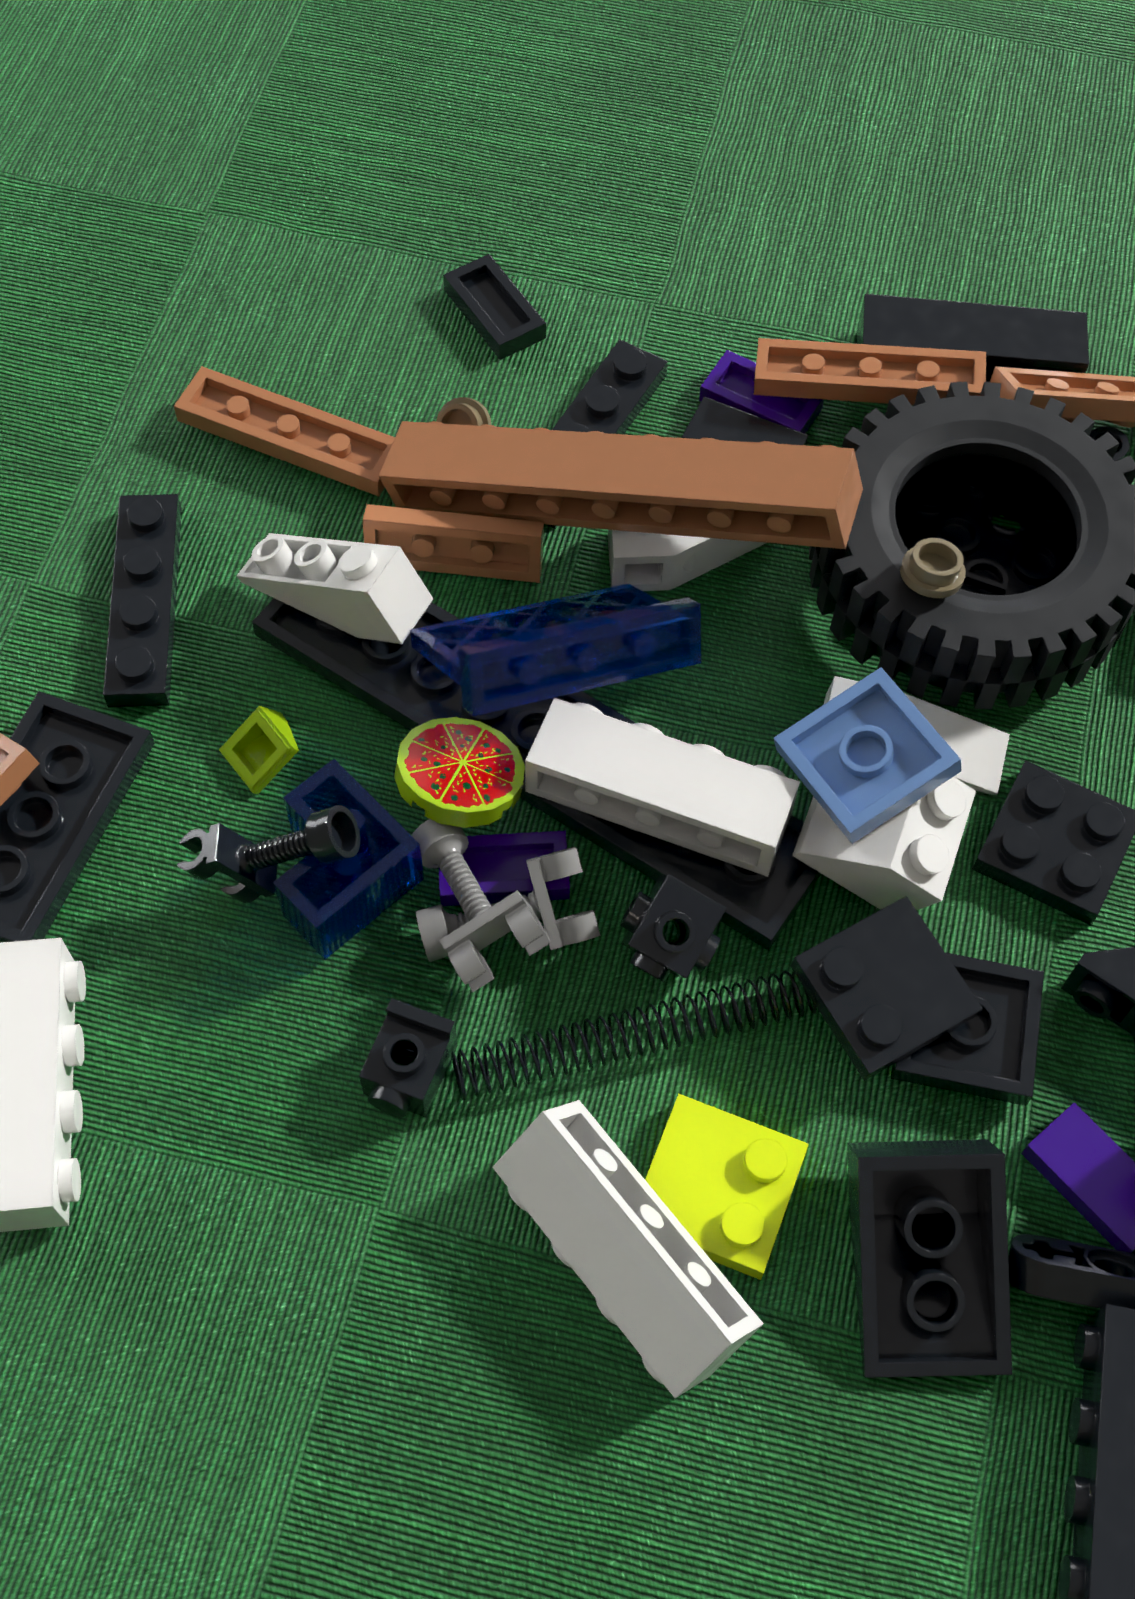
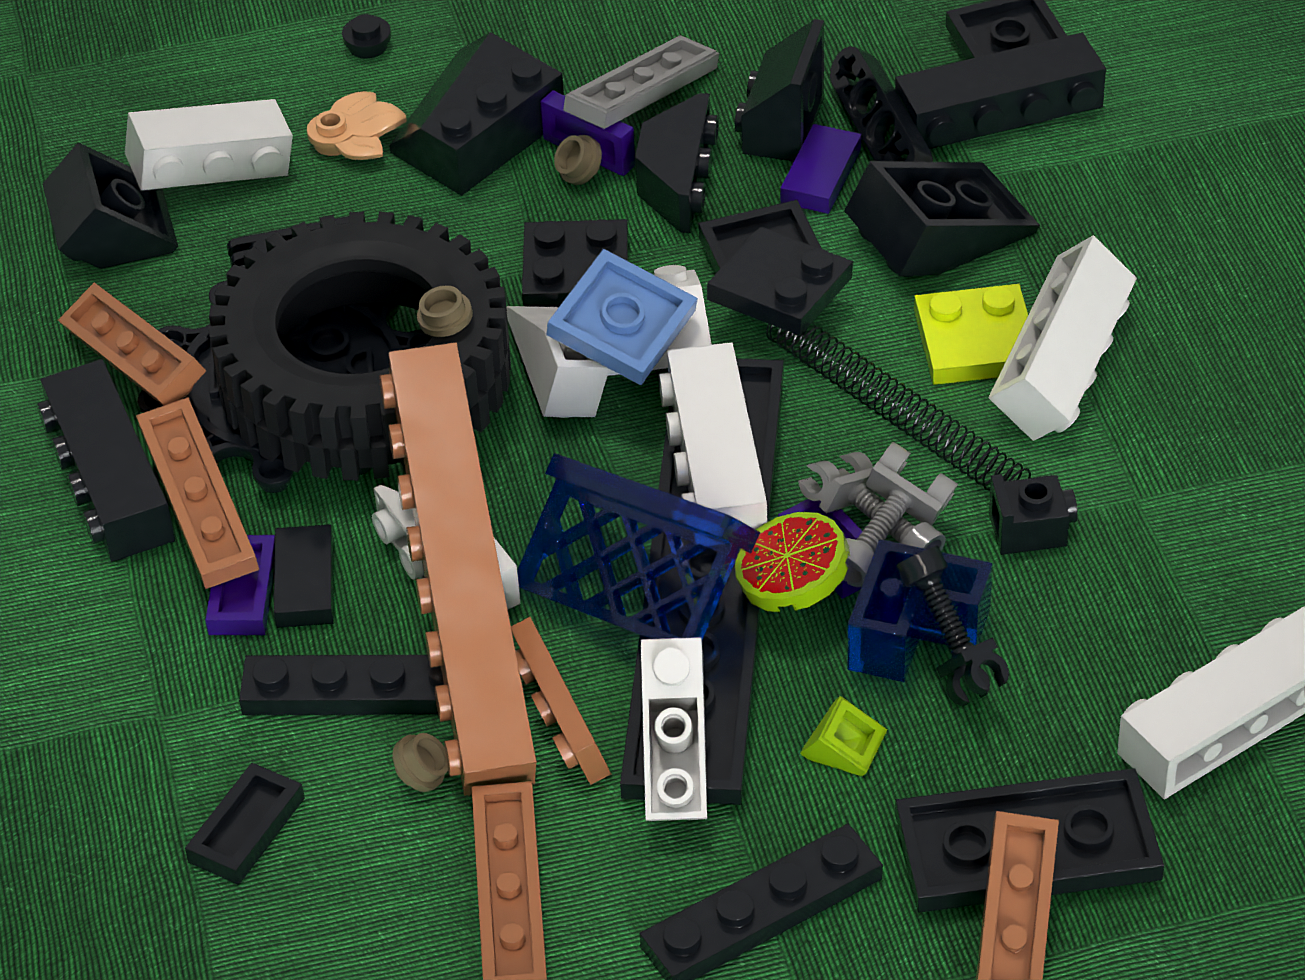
camera: 115 degrees left, 15 degrees down
black brick [619,874,727,982] -> none

